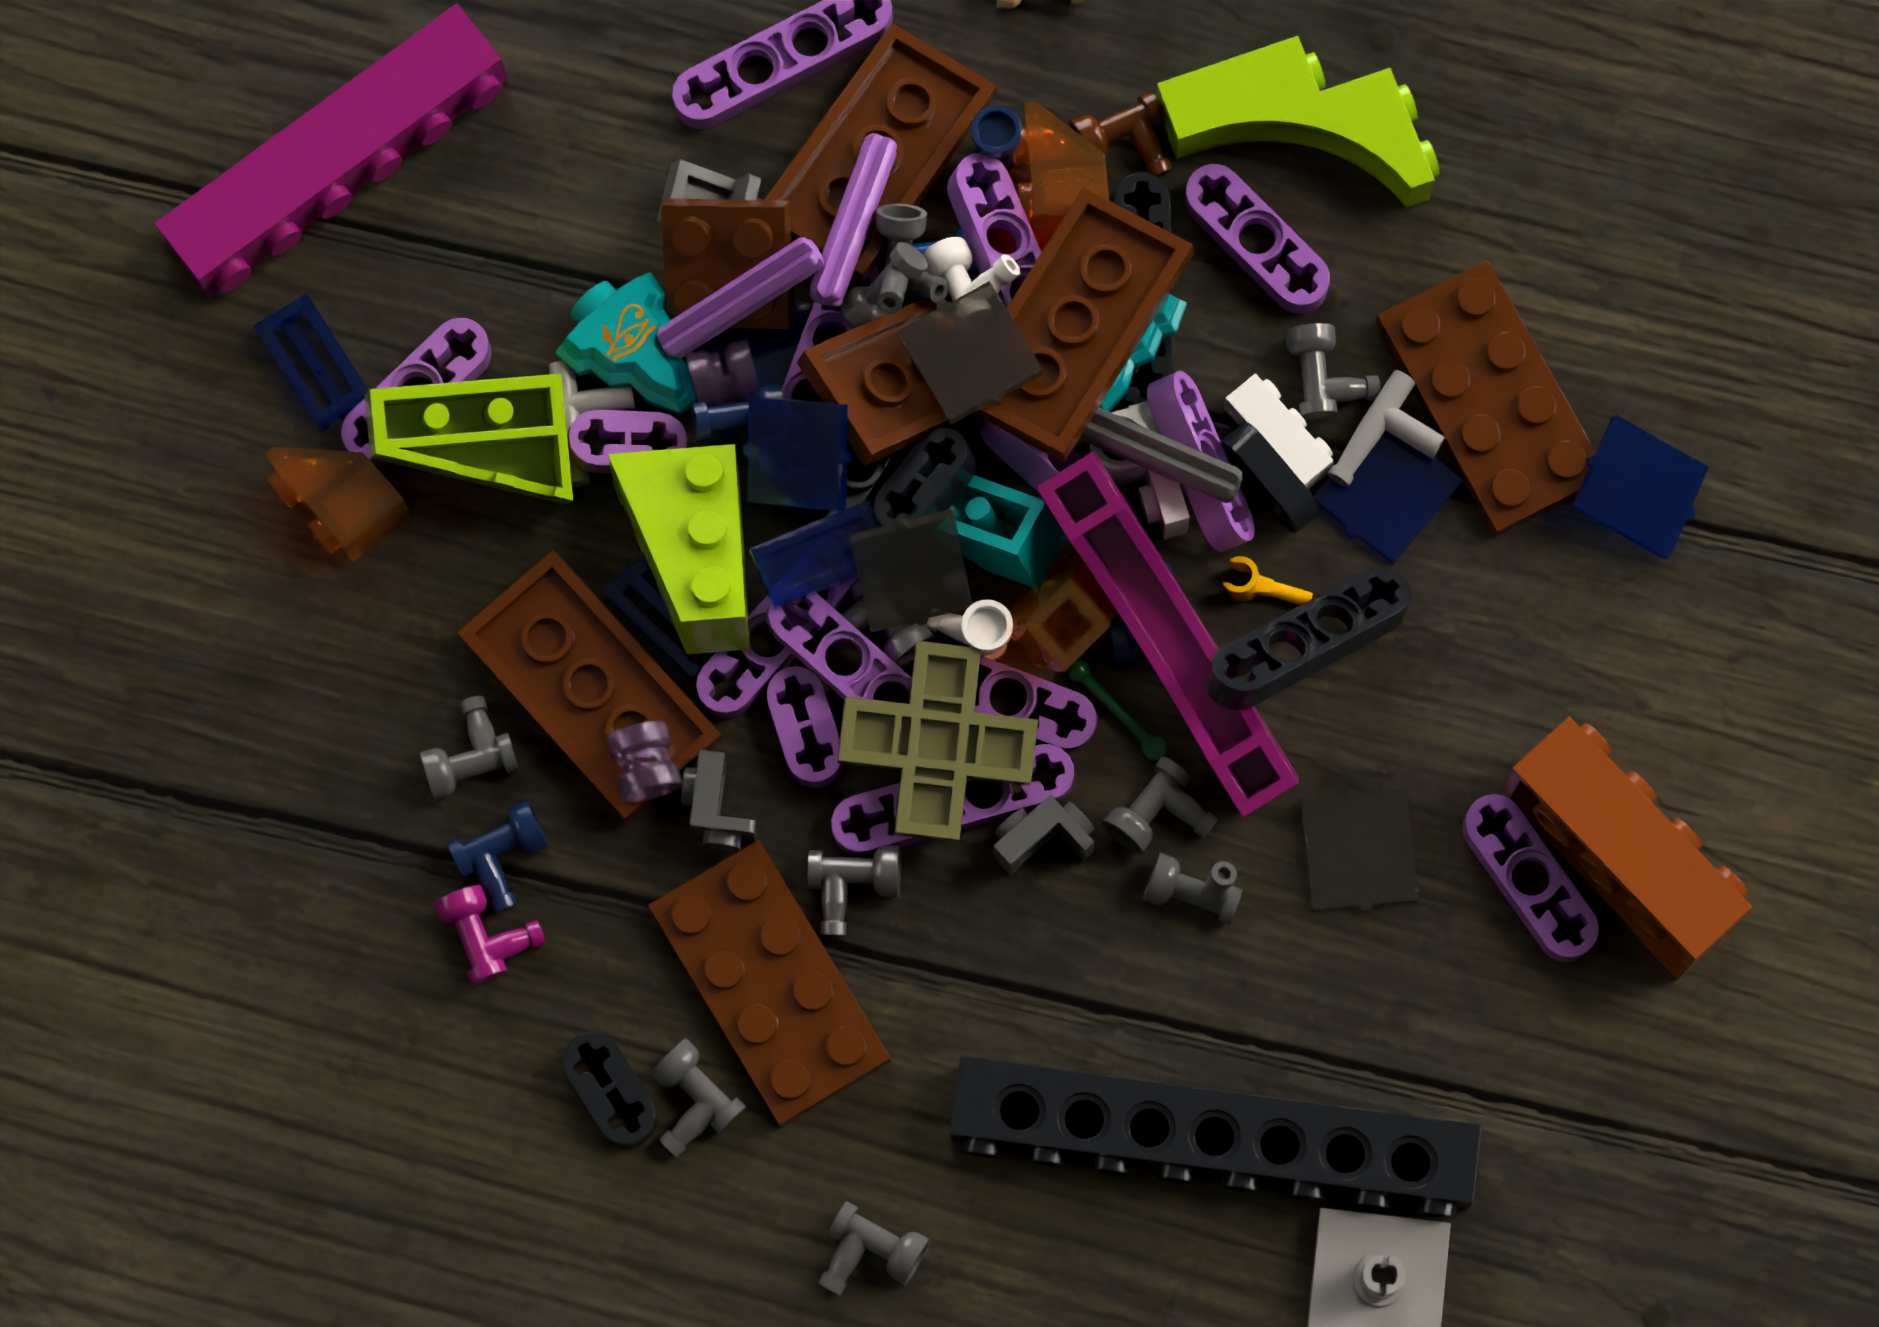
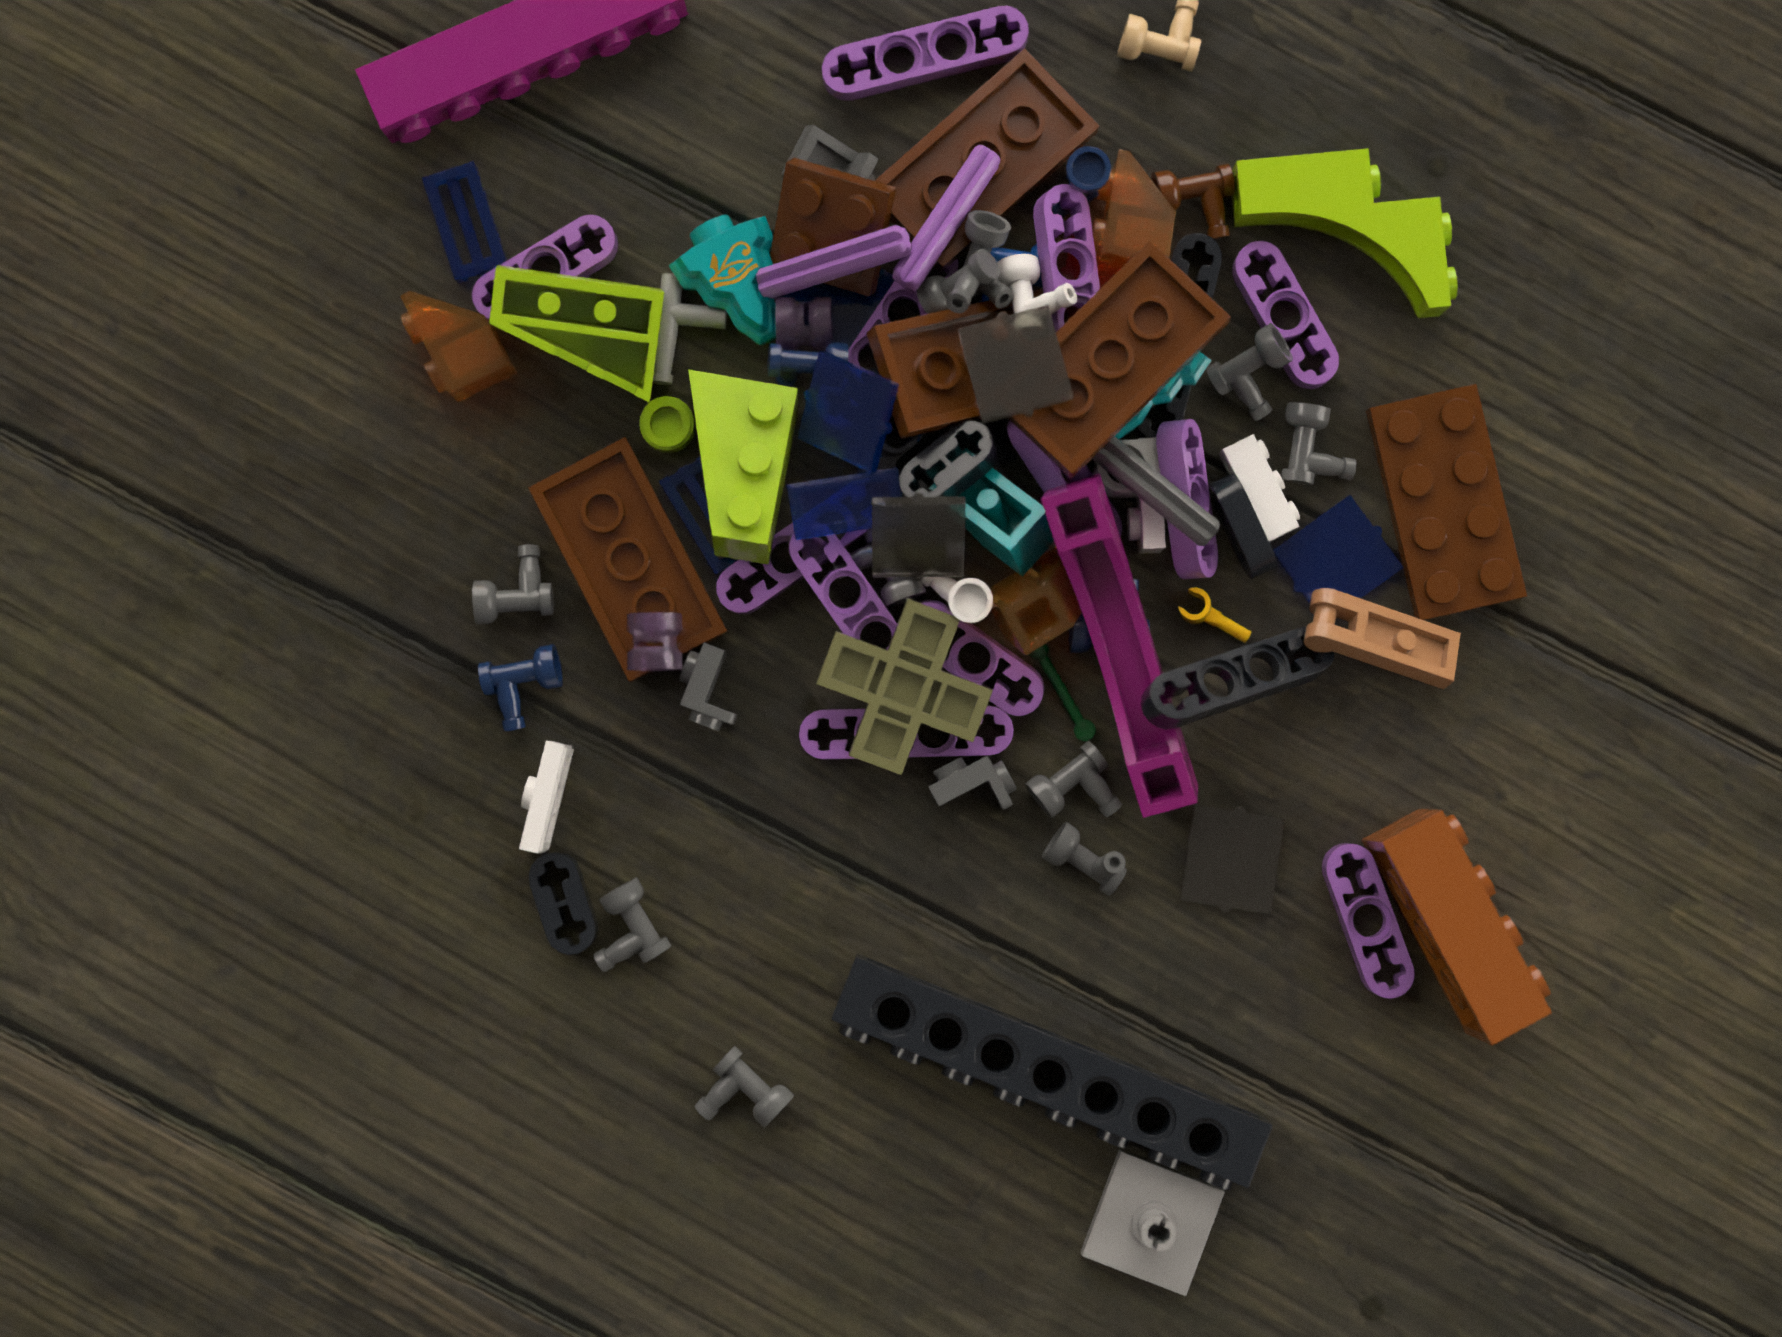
camera: 20 degrees right, 10 degrees up
magenta piece [433,885,545,986] -> none
medium lavender beam [567,410,687,473] -> none
reddish brown plate [648,840,892,1128] -> none
medium lavender beam [767,666,843,788] -> none
flat silver piece [808,845,901,935] -> none
light grey piece [1327,370,1445,487] -> none
clear blue piece [1572,415,1709,560] -> none
none -> white plate [519,740,574,853]
none -> lime tile [640,396,696,453]
none -> dark grey piece [1207,323,1293,421]
none -> medium nougat plate [1304,588,1461,689]

